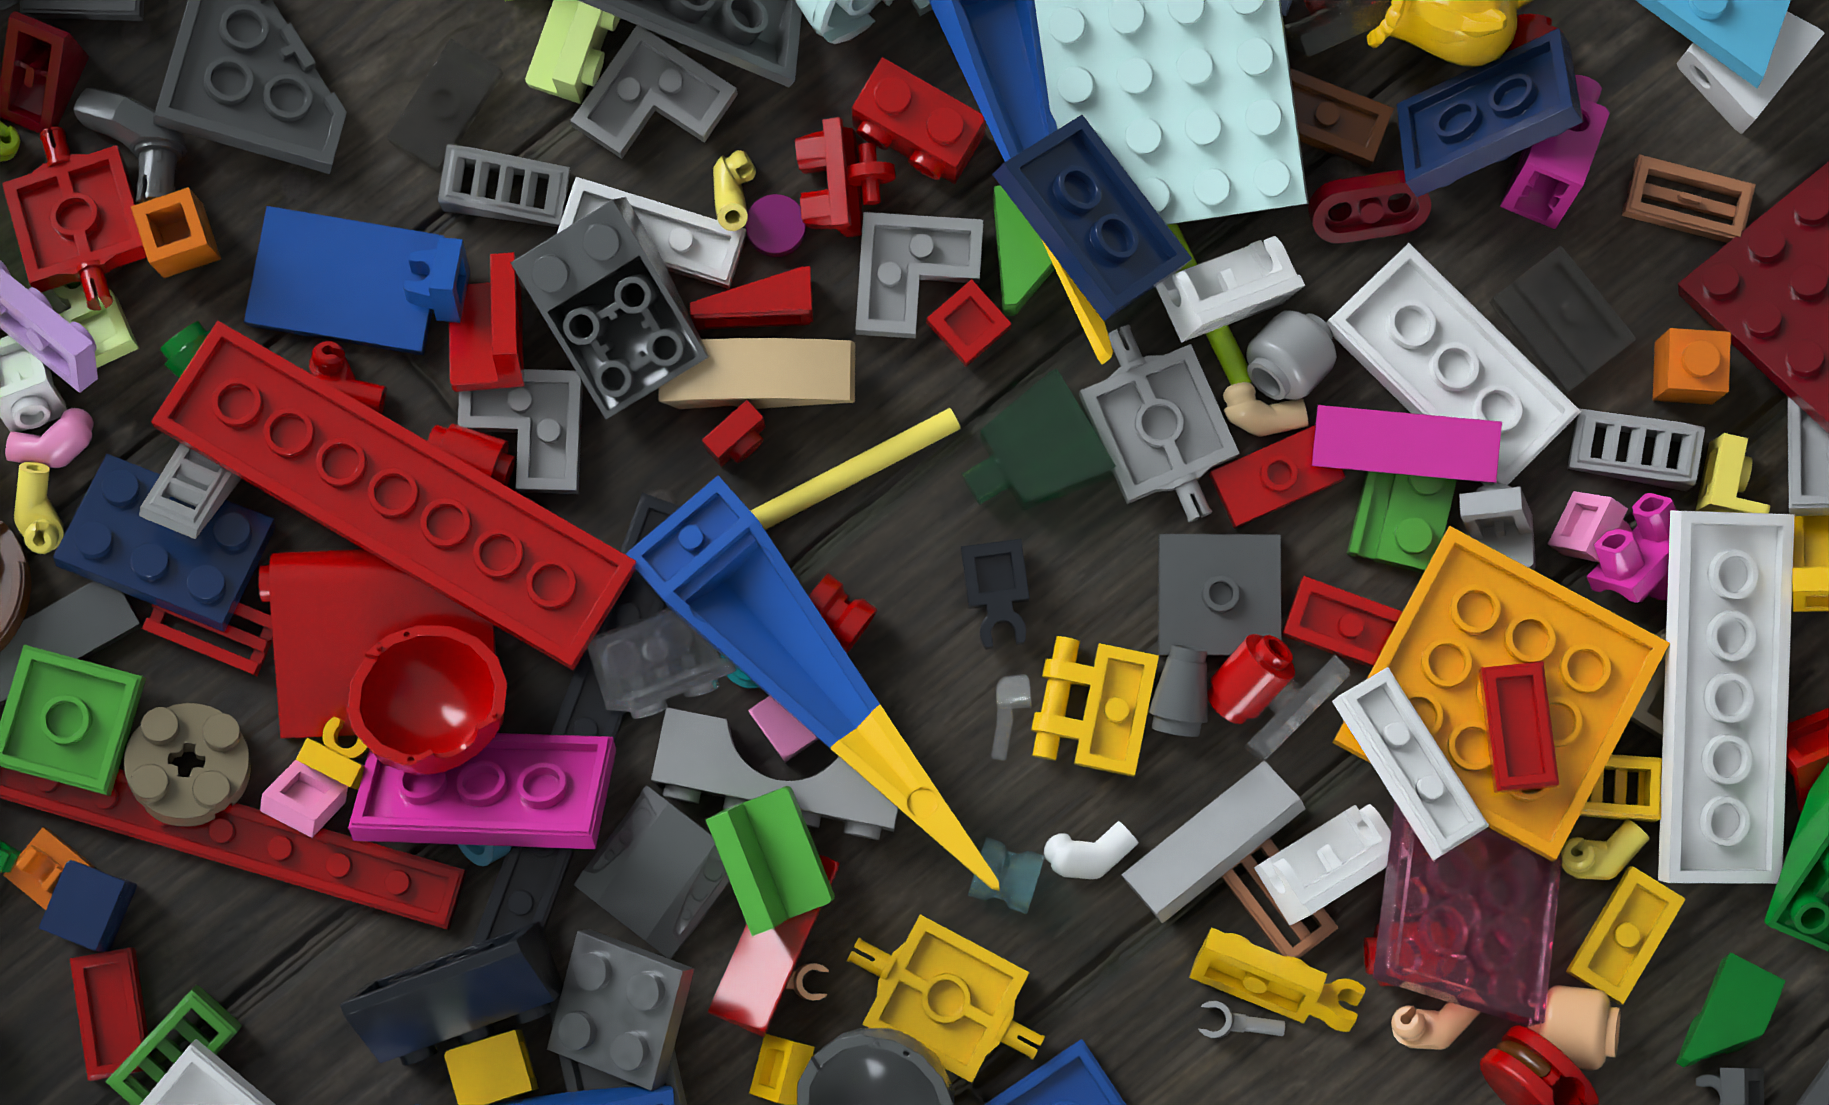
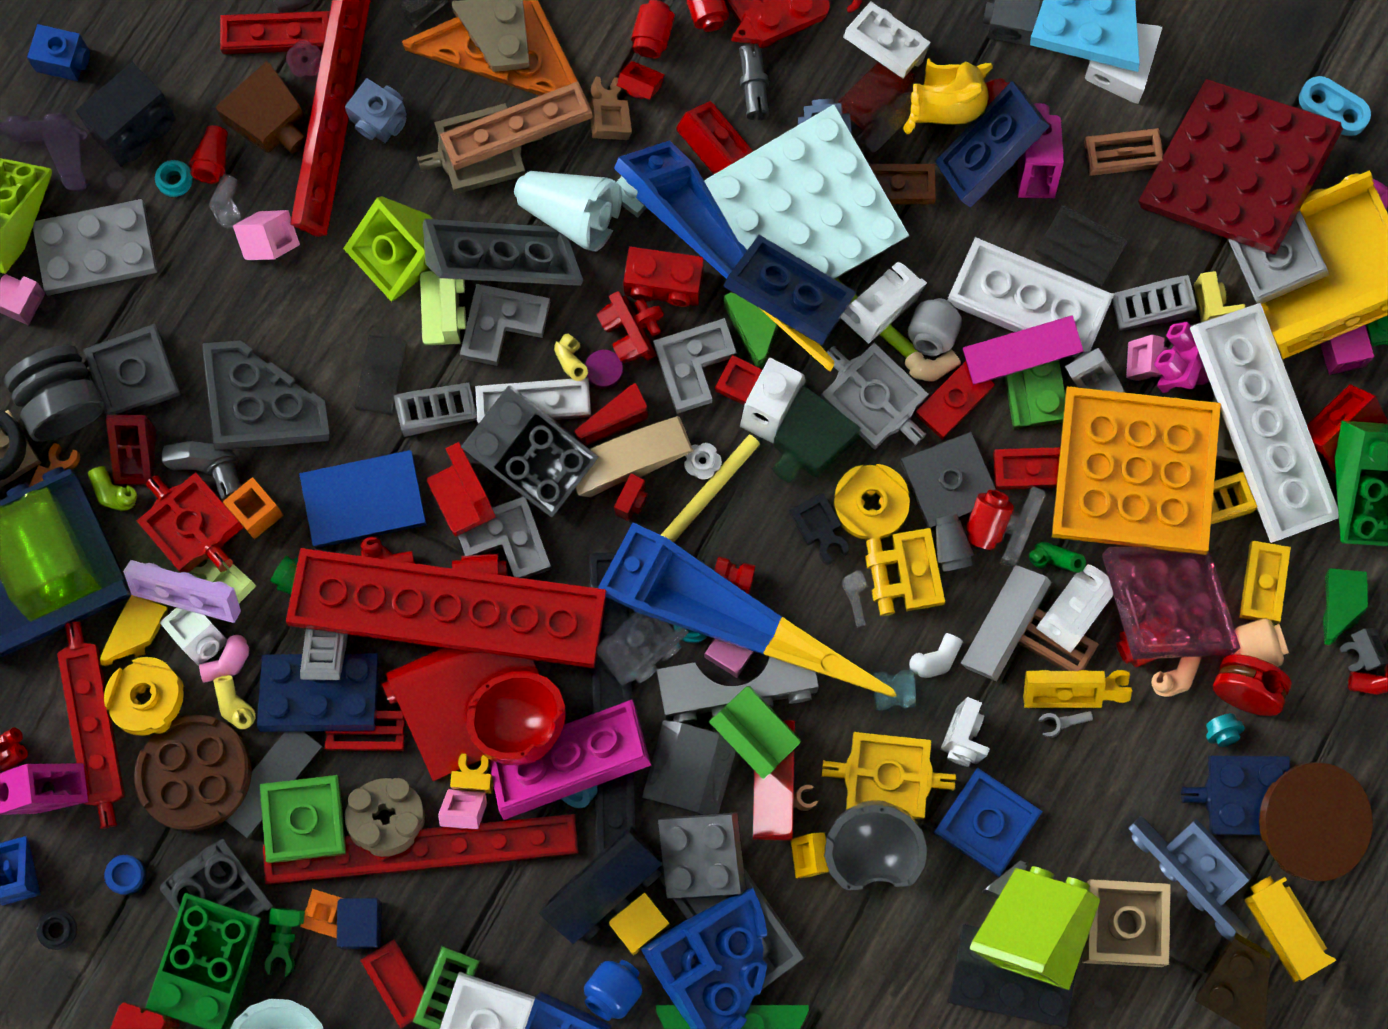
camera: 20 degrees left, 5 degrees down
blue tile [403,237,470,323] -> none
dark red plate [1308,170,1431,243] -> none
white tile [1332,667,1489,861] -> none
red tile [1479,661,1559,793] -> none
light yellow arm [1560,819,1650,880] -> none
orange brick [1653,328,1731,405] -> none
none -> white plate [684,443,722,480]
none -> white torso [740,358,806,444]
none -> yellow plate [833,464,910,540]
none -> white bracket [940,697,990,767]
none -> green arm [1029,541,1086,573]

